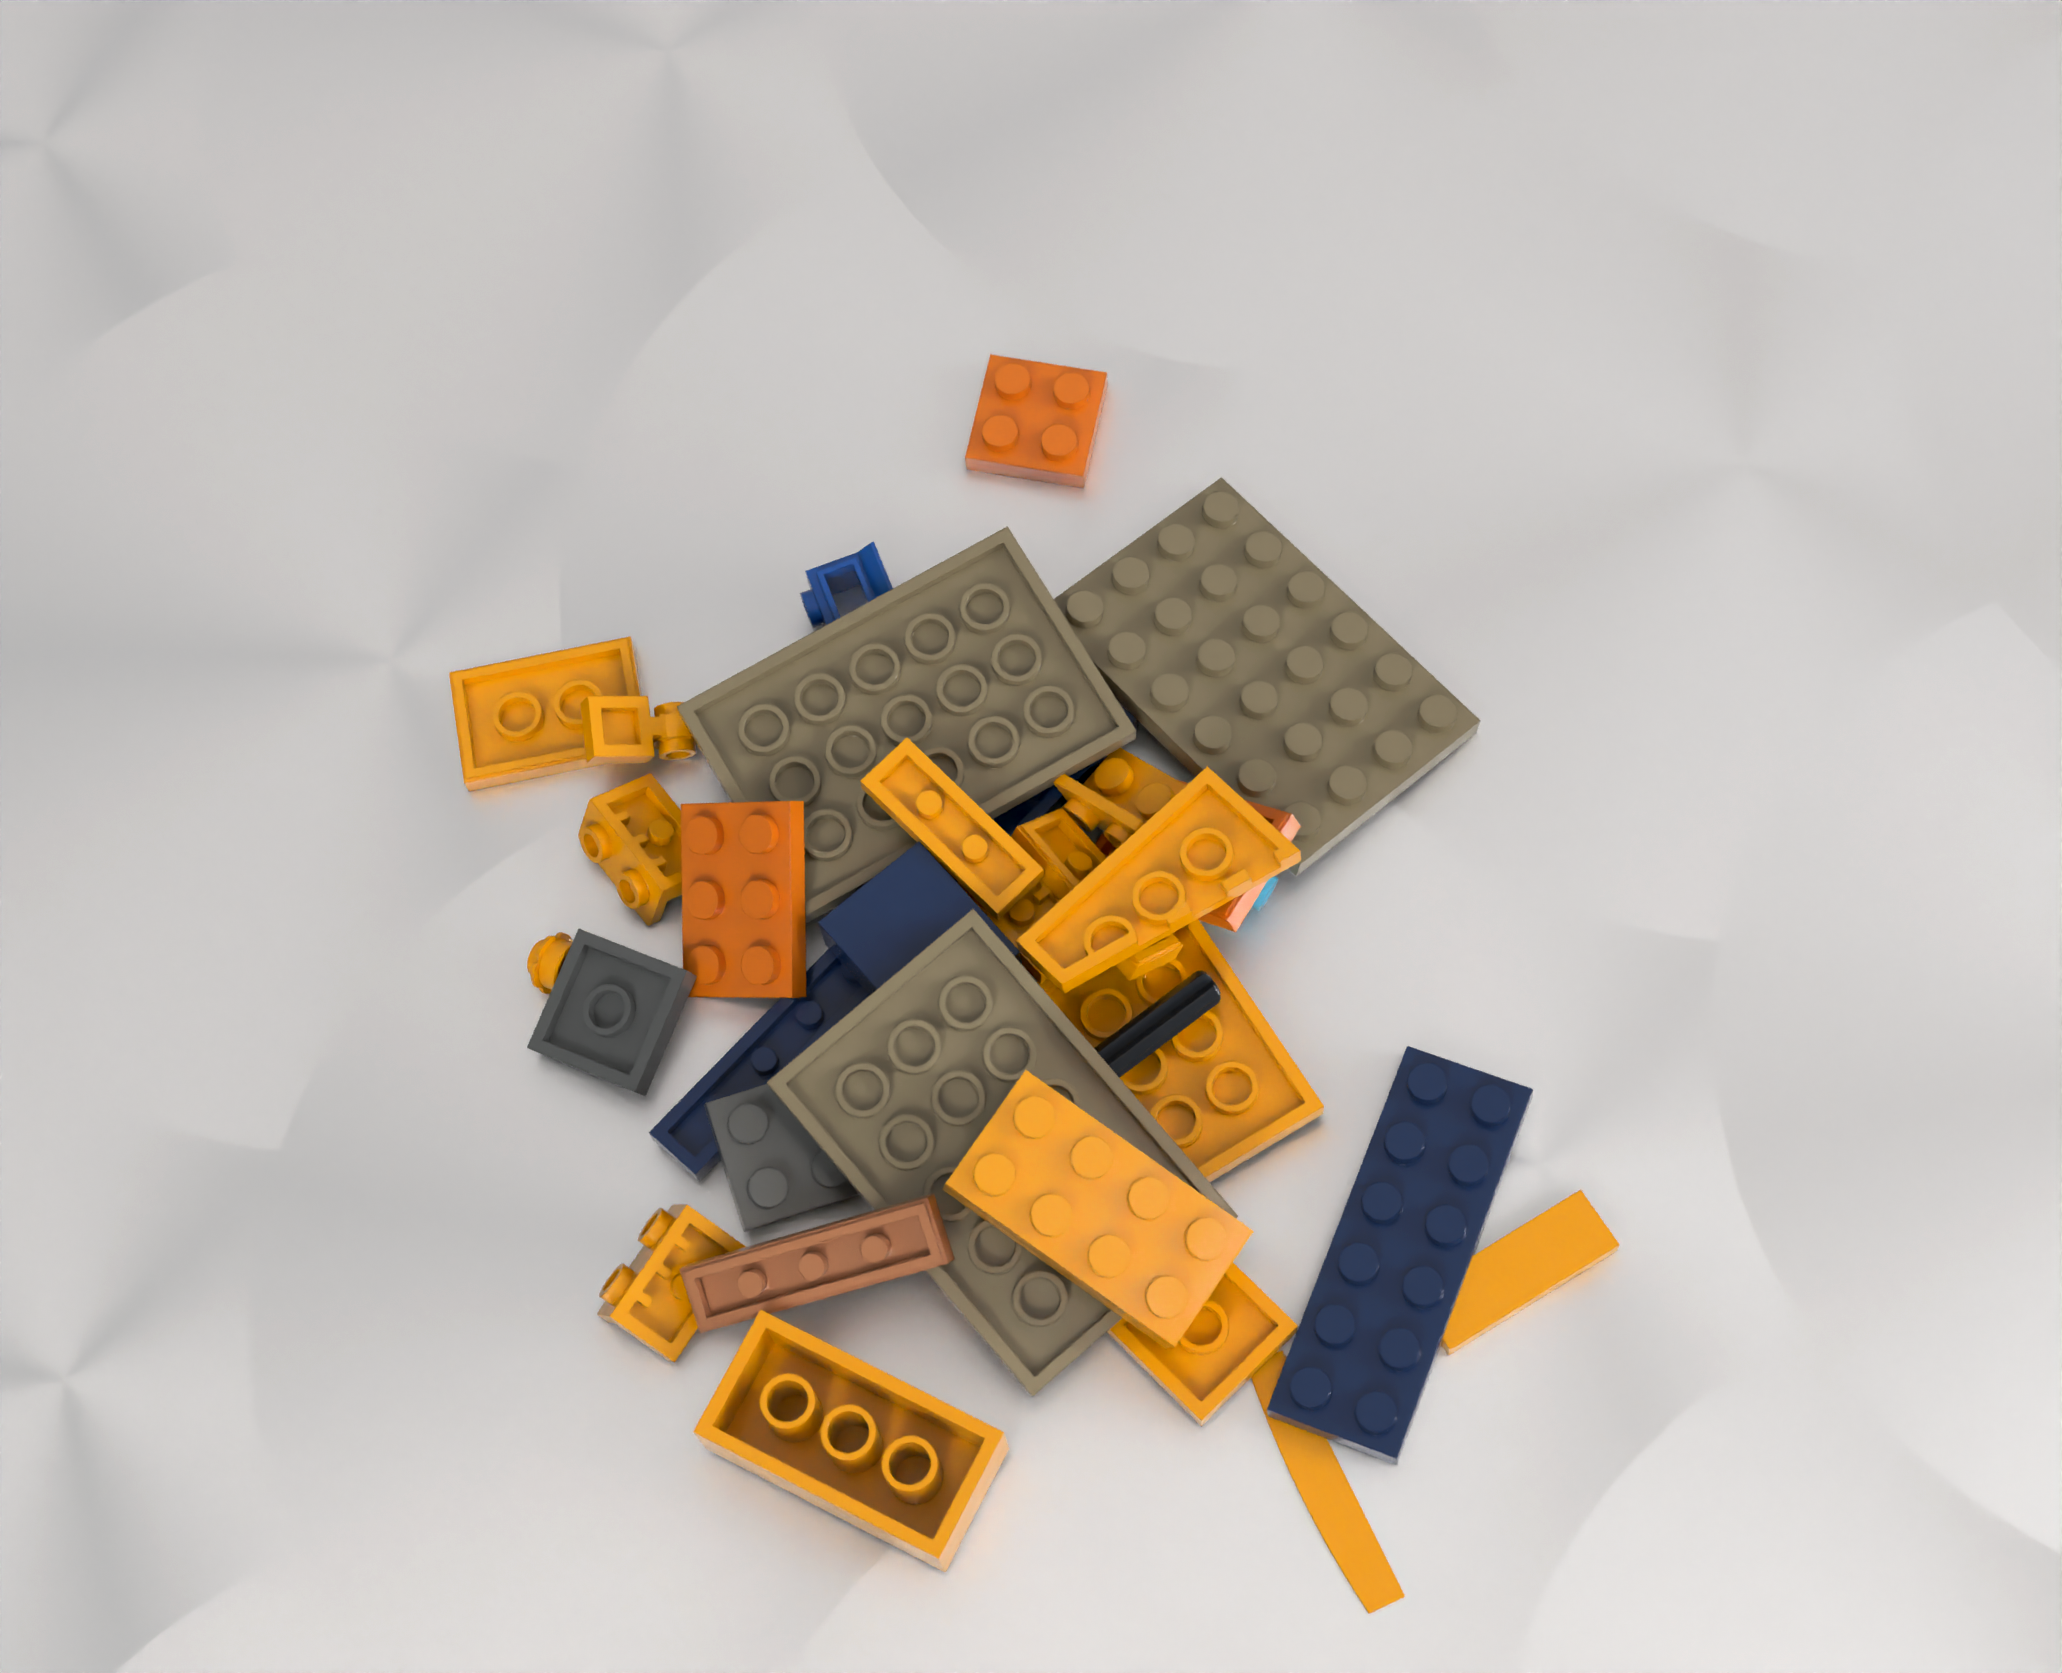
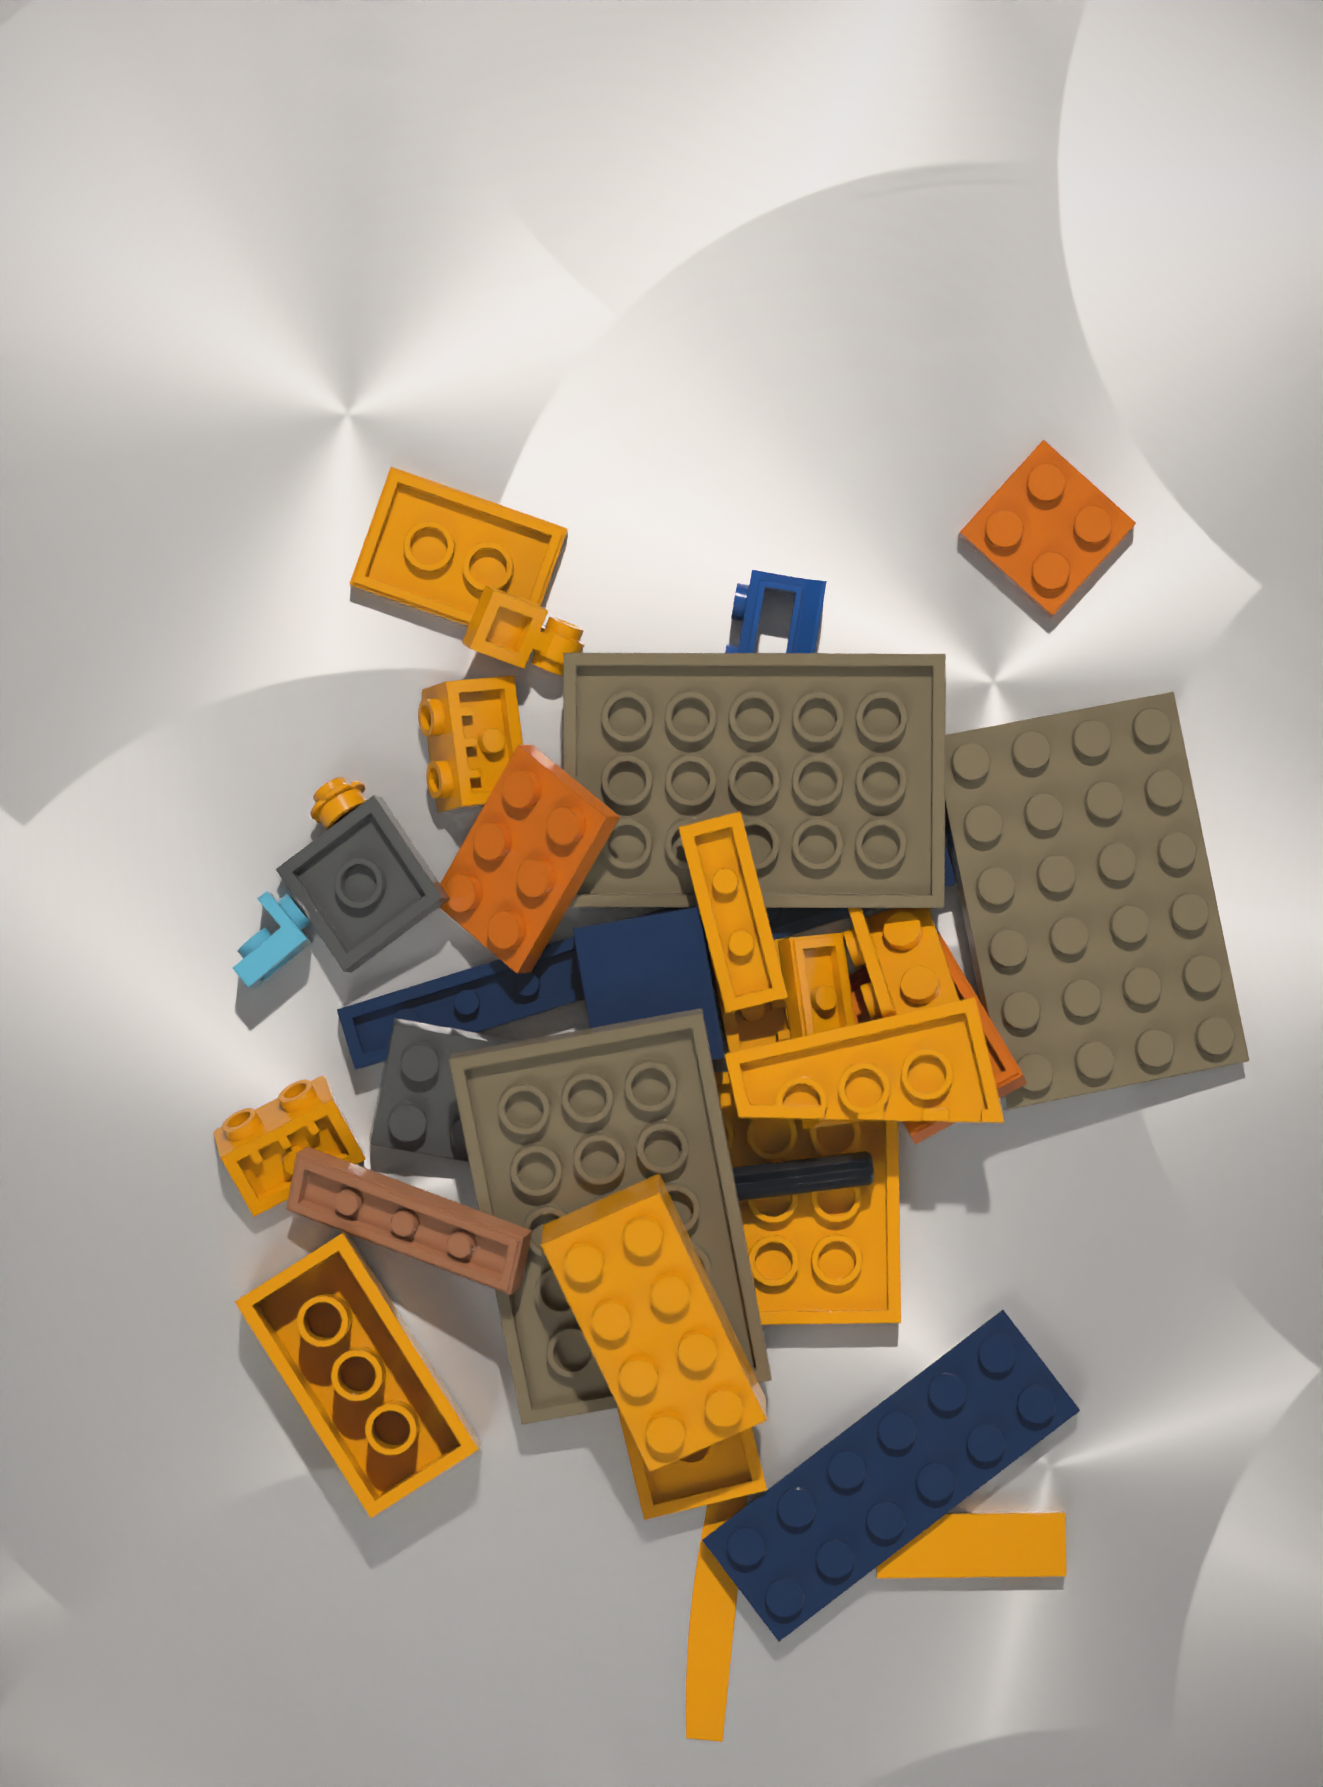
camera: 25 degrees right, 20 degrees up
none -> medium azure bracket [233,891,312,990]

